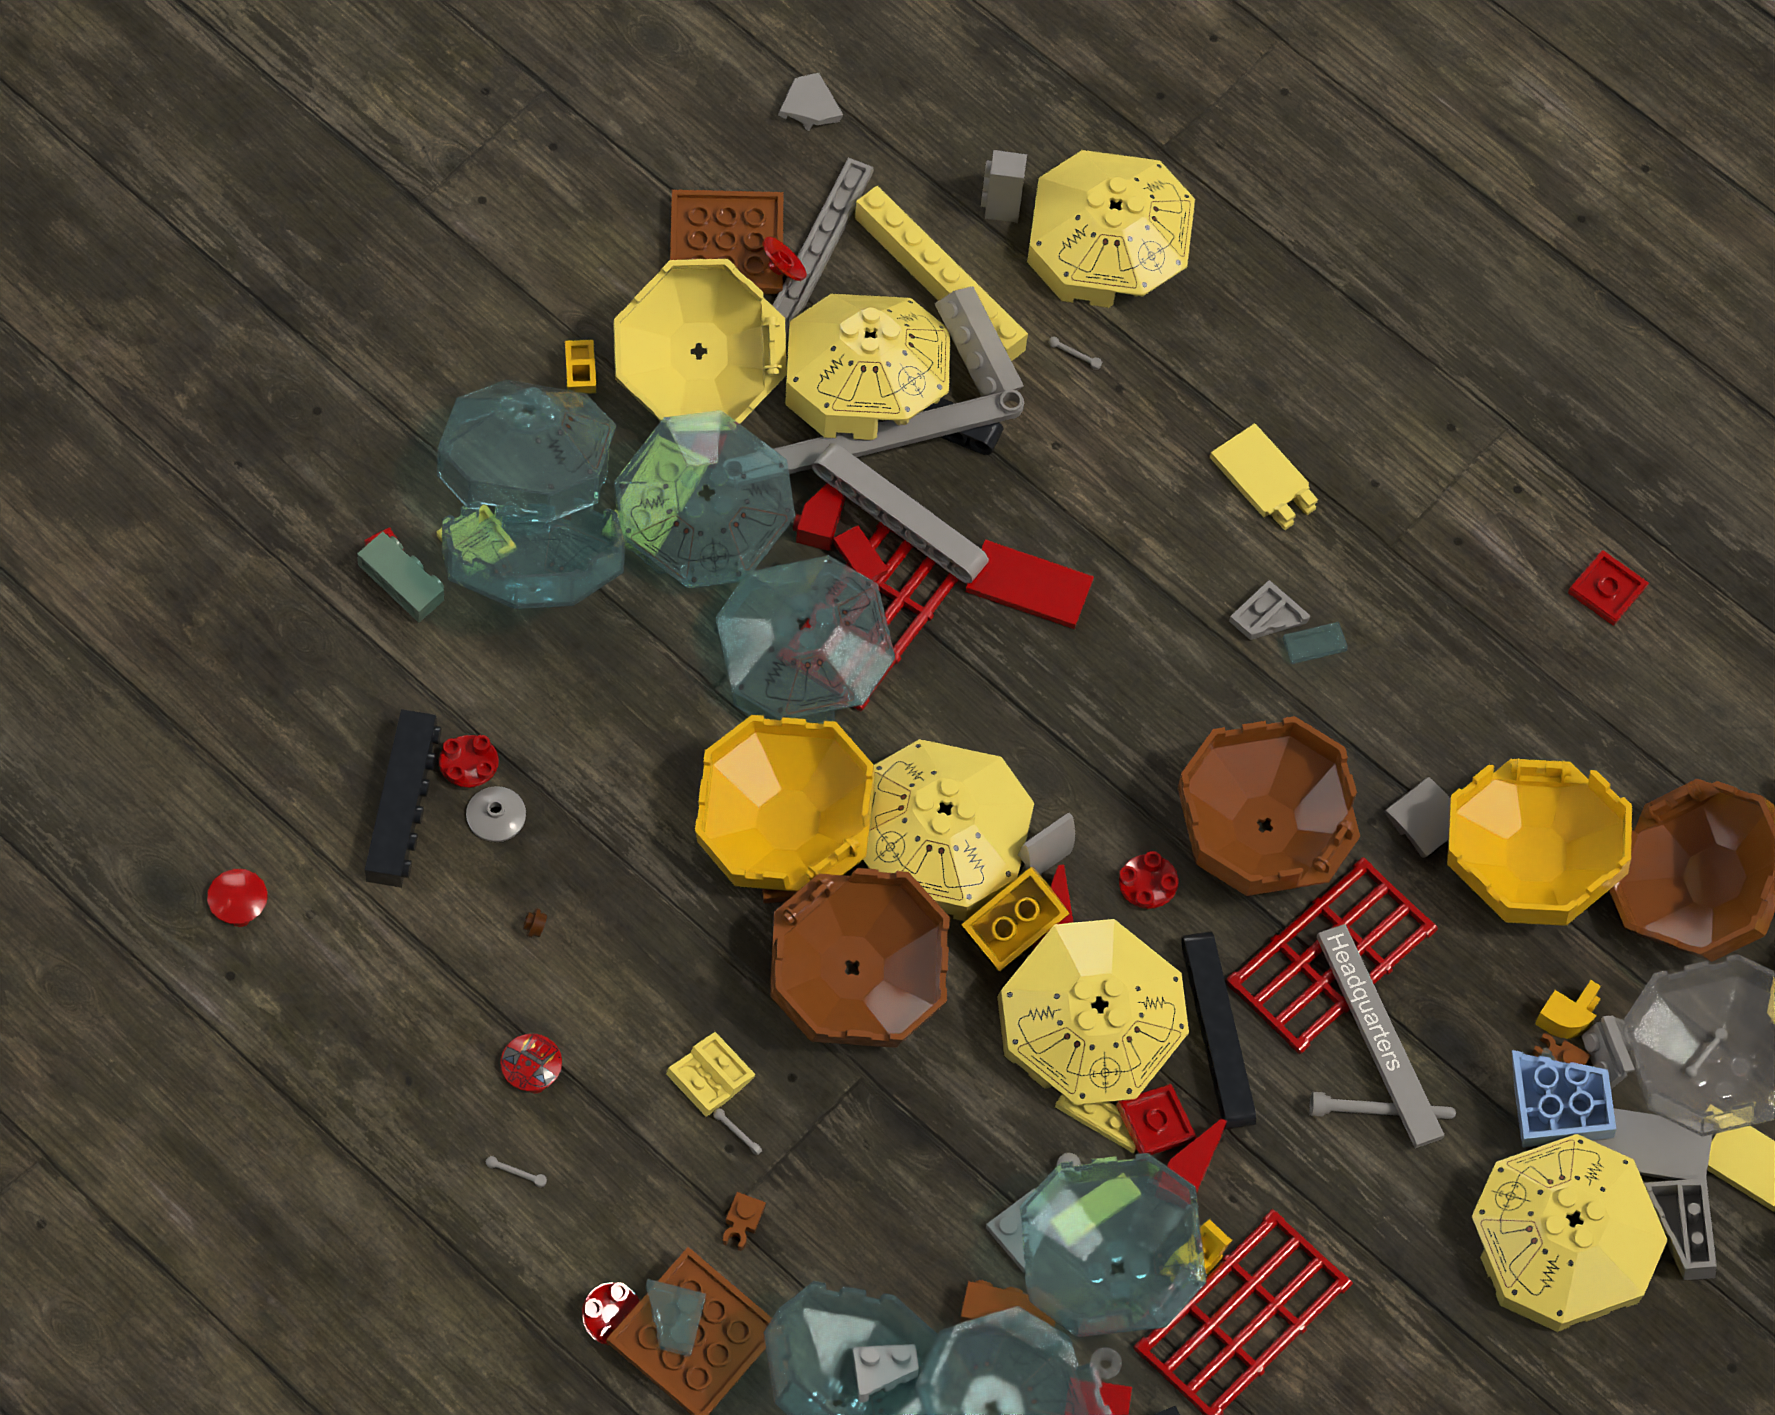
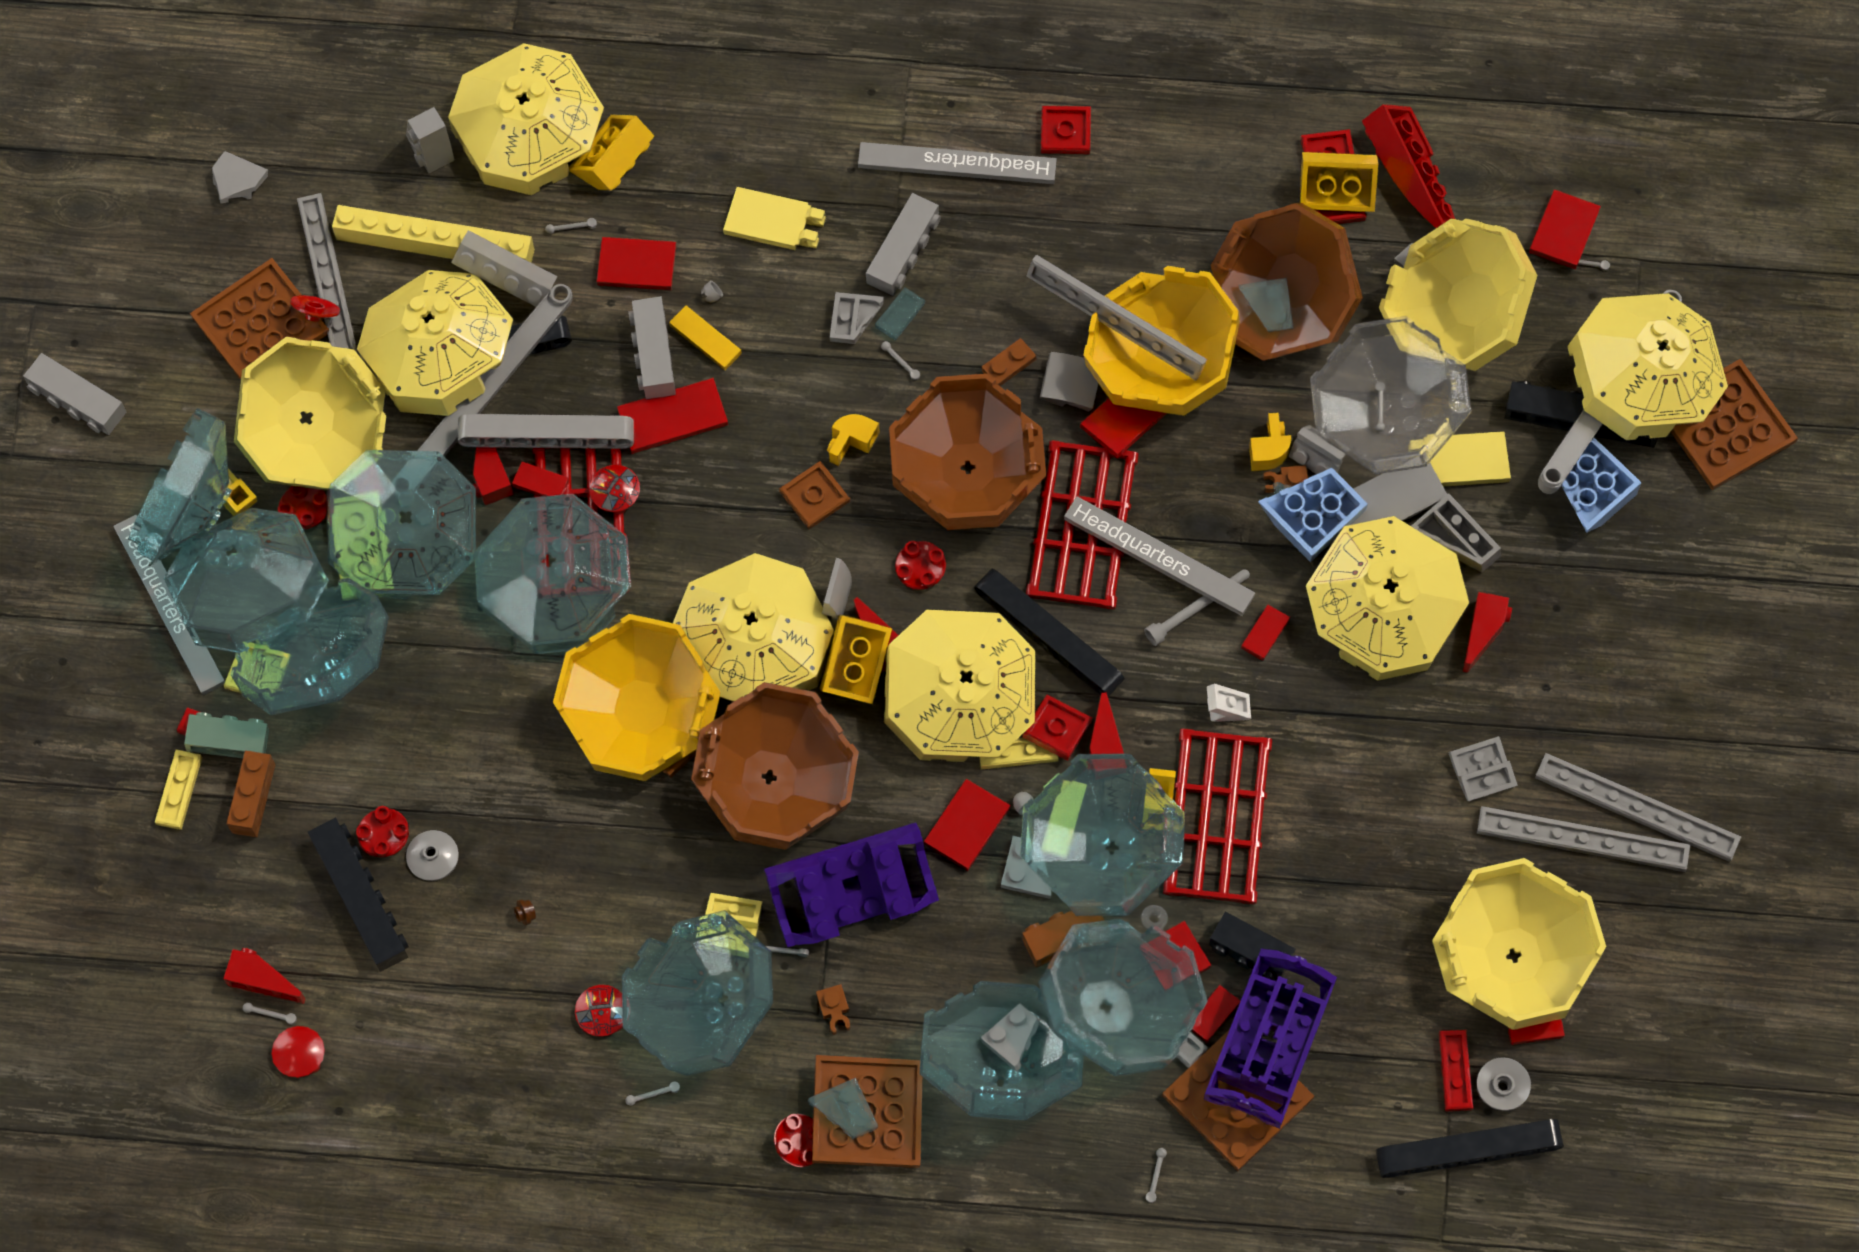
camera: 30 degrees left, 5 degrees up
none -> light grey brick [23,353,127,435]
none -> light grey tile [113,515,225,695]
none -> clear light blue windscreen [128,408,232,567]
none -> light yellow tile [155,750,202,830]
none -> red slope [224,948,305,1004]
none -> dark orange brick [227,750,276,838]
none -> light grey hinge [243,1003,297,1025]
none -> red dish [278,486,329,530]
none -> yellow slope [569,115,654,191]
none -> red dish [589,465,640,514]
none -> red tile [597,237,677,290]
none -> clear light blue windscreen [622,910,773,1076]
none -> light grey brick [628,296,676,399]
none -> yellow tile [669,306,742,370]
none -> light grey hinge [701,281,723,303]
none -> dark purple piece [764,823,939,947]
none -> dark orange tile [779,461,850,530]
none -> yellow brick [827,414,880,466]
none -> light grey tile [858,142,1057,184]
none -> light grey brick [866,193,941,296]
none -> light grey hinge [881,341,920,381]
none -> red tile [924,779,1010,871]
none -> dark orange plate [982,338,1036,386]
none -> light grey tile [1026,255,1207,381]
none -> red tile [1080,398,1167,458]
none -> white slope [1207,684,1251,722]
none -> clear light blue wing [1239,278,1294,332]
none -> red tile [1241,605,1290,661]
none -> red slope [1463,592,1512,673]

